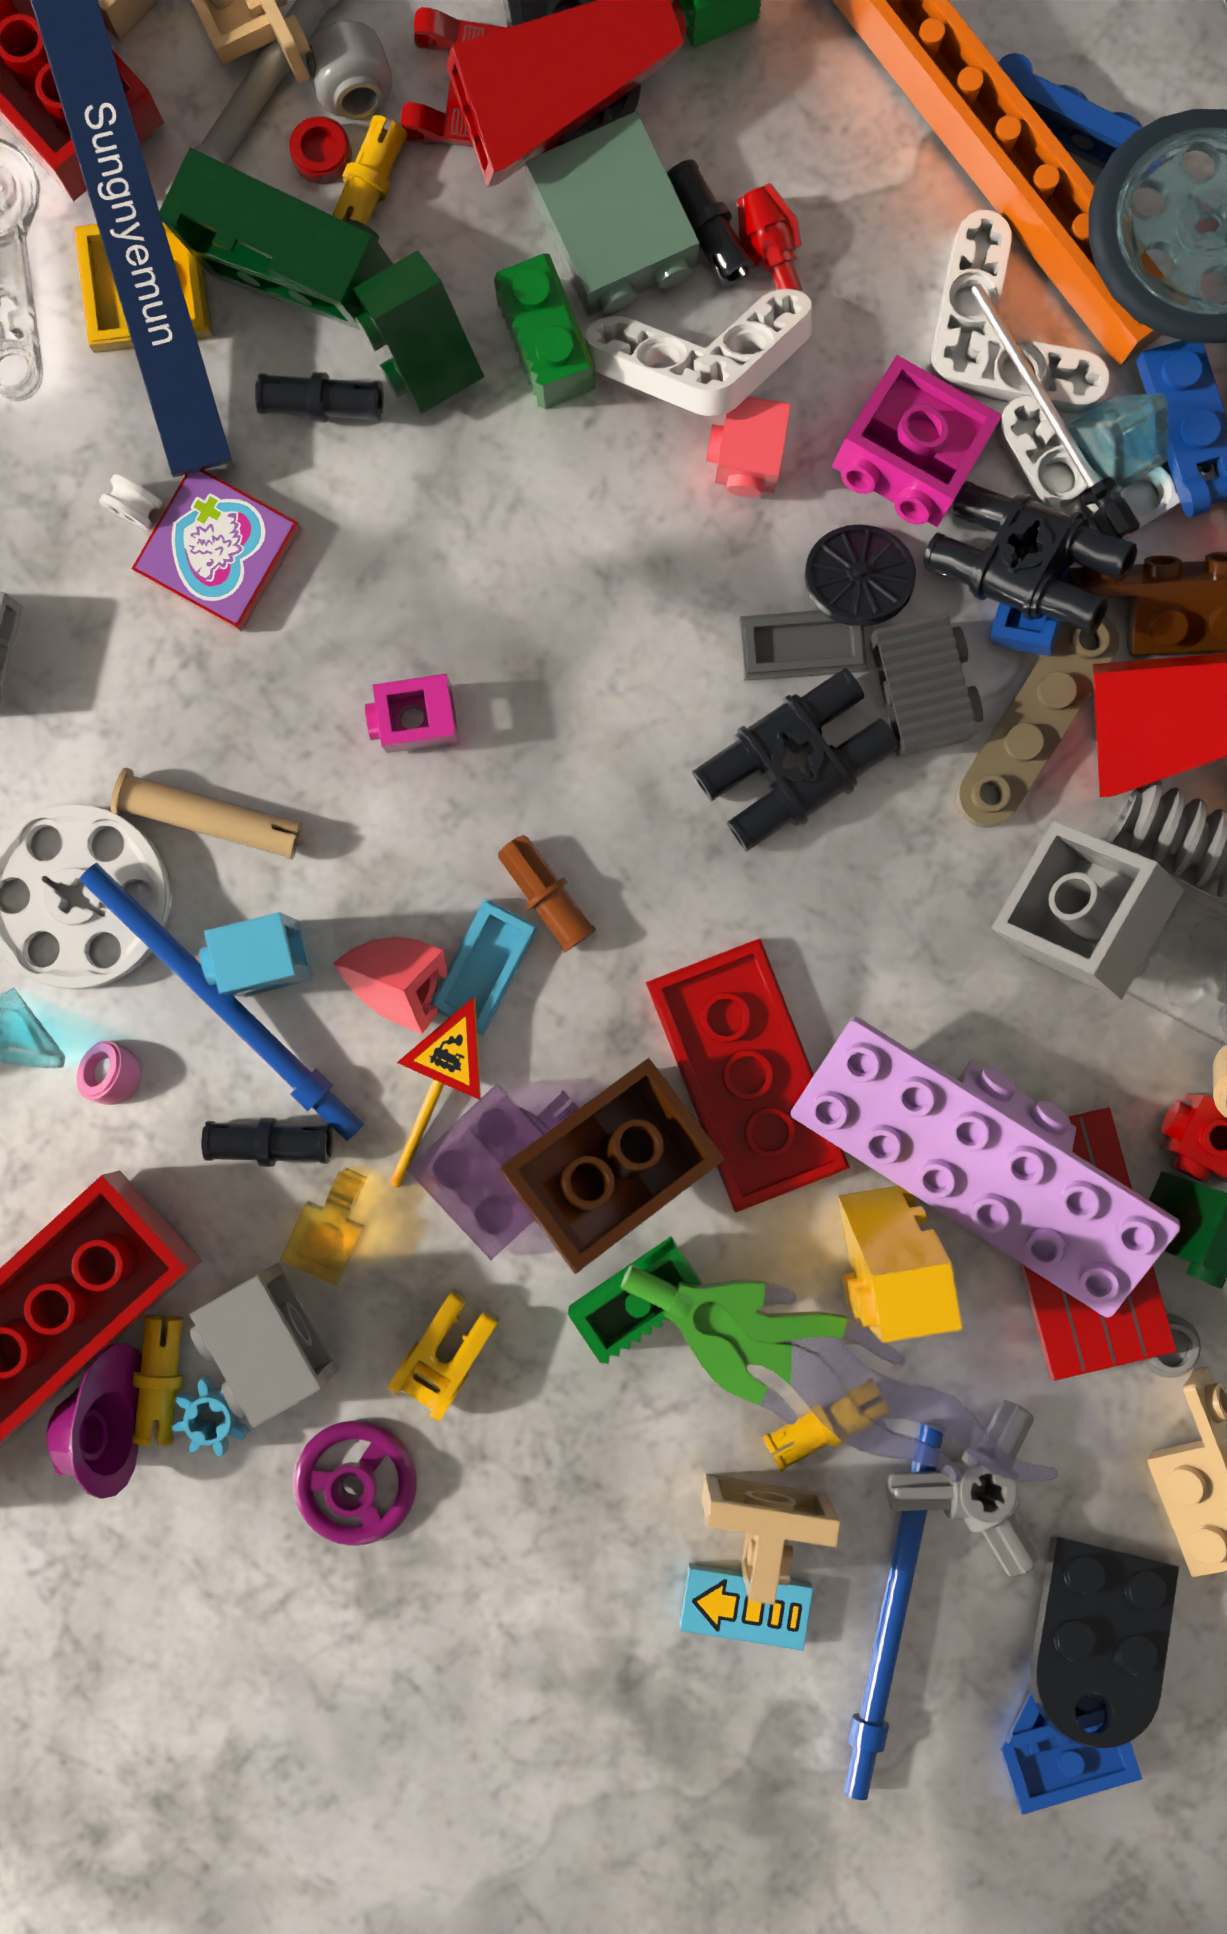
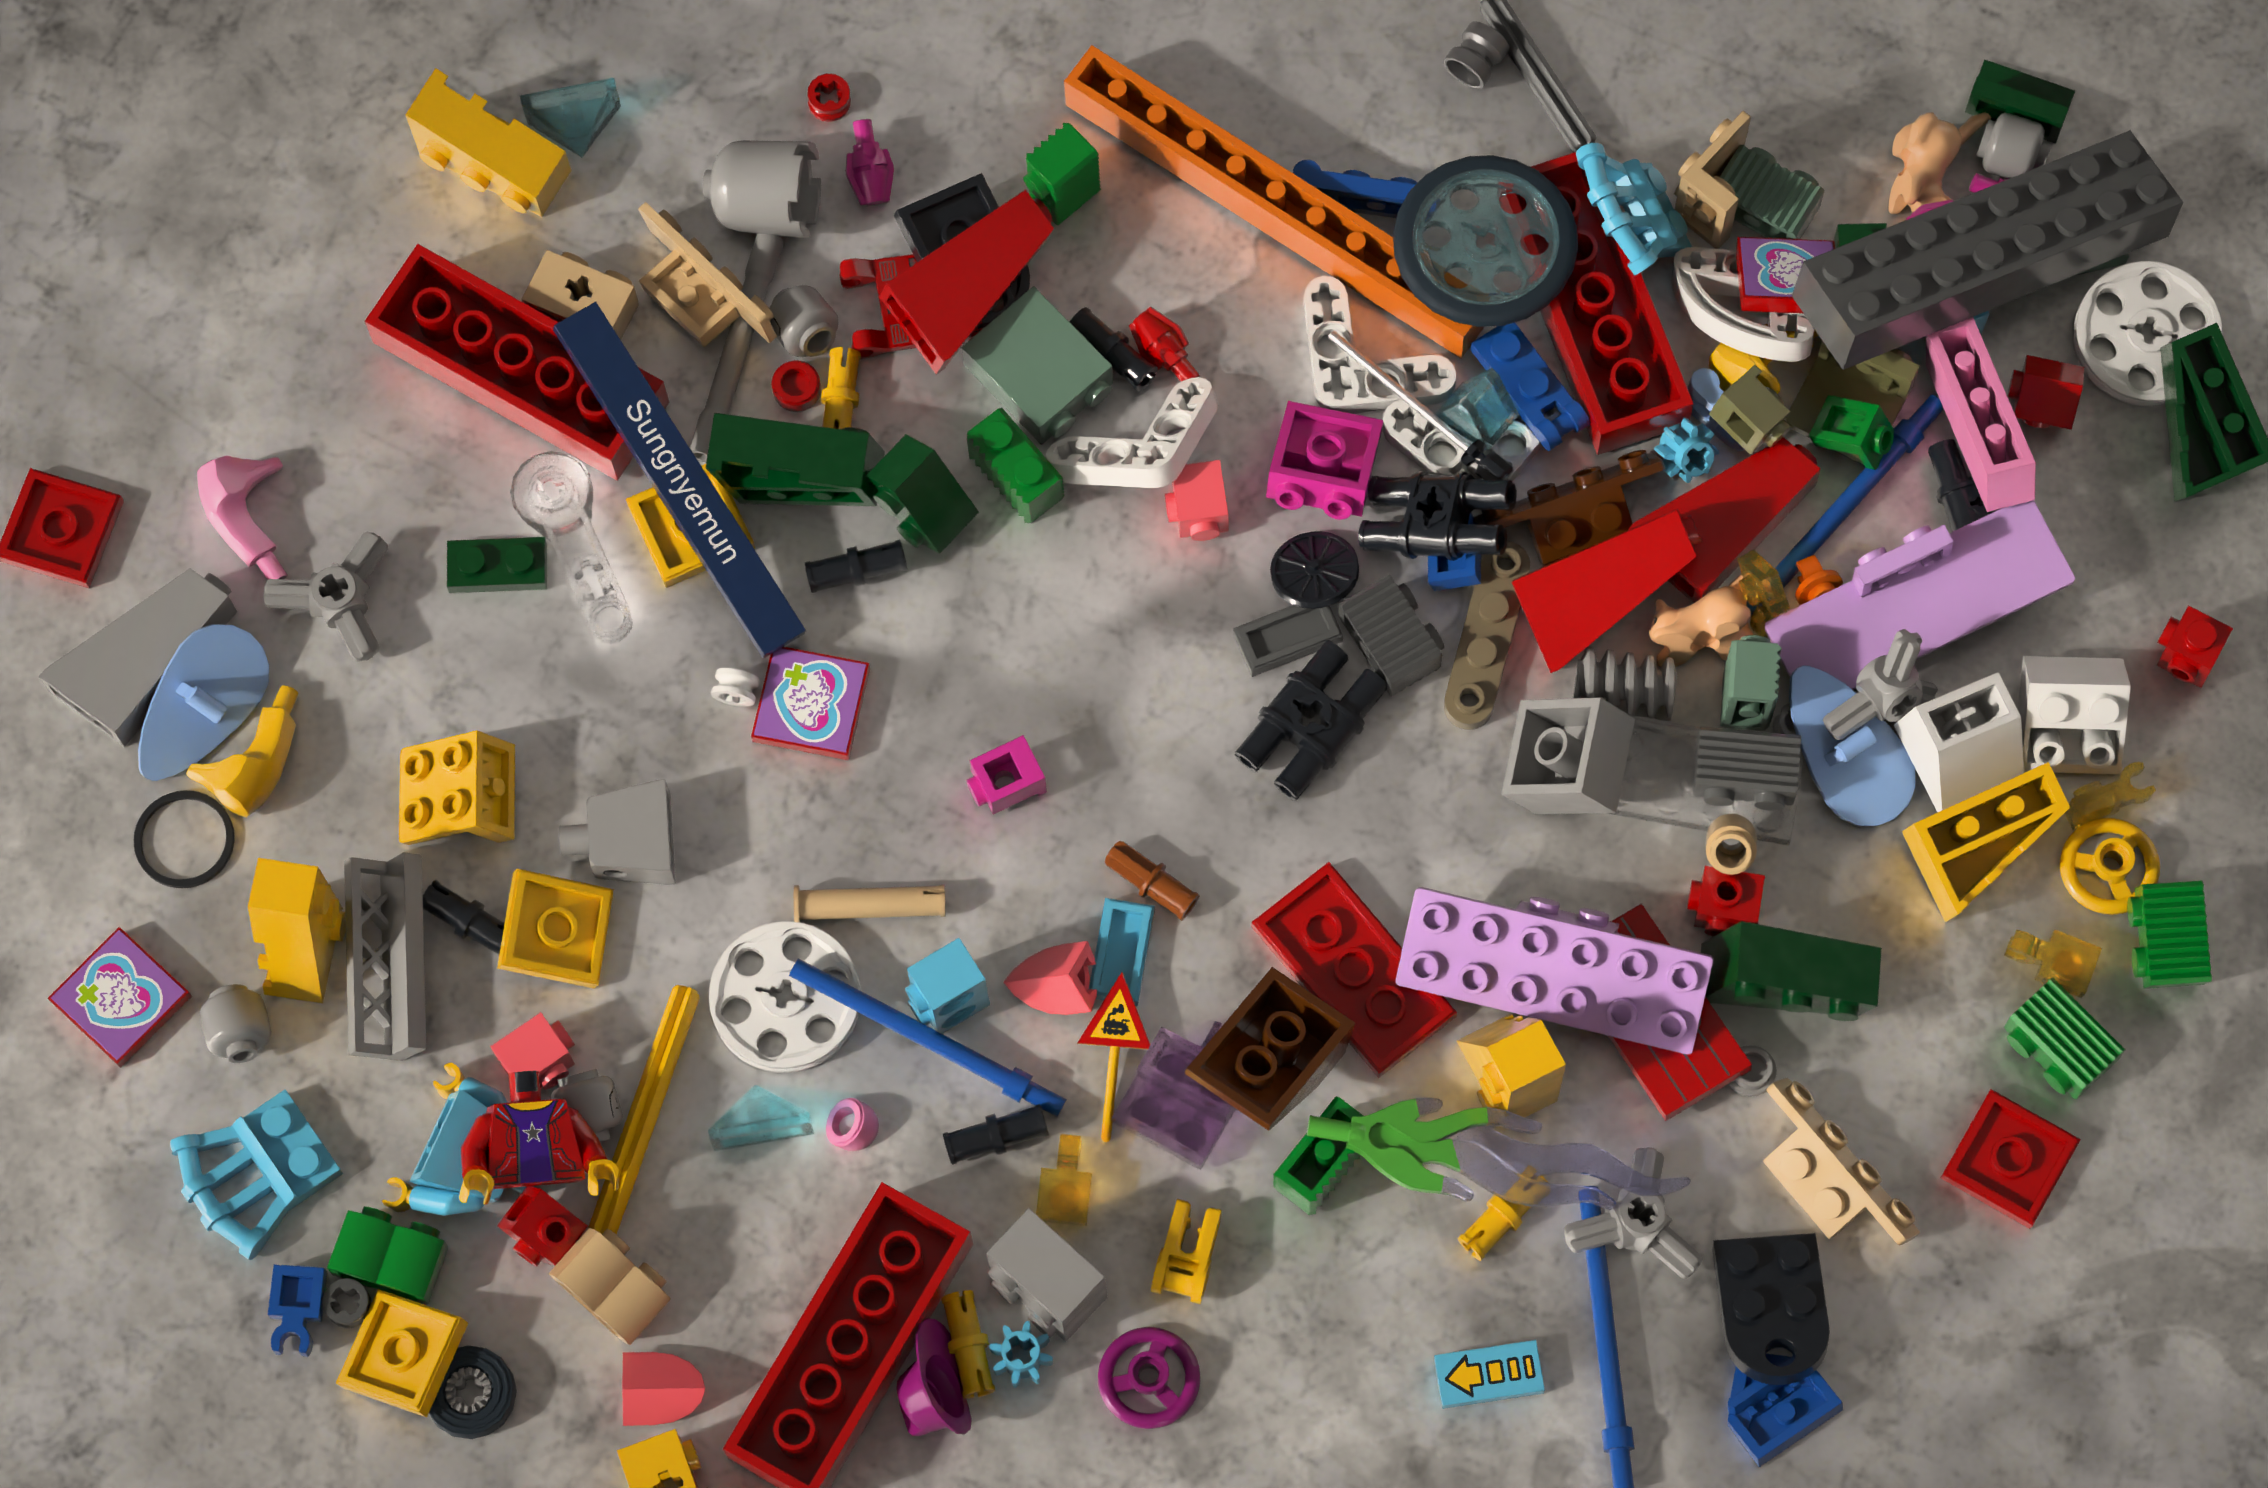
camera: 15 degrees left, 15 degrees down
tan bracket [701,1474,840,1605] -> none

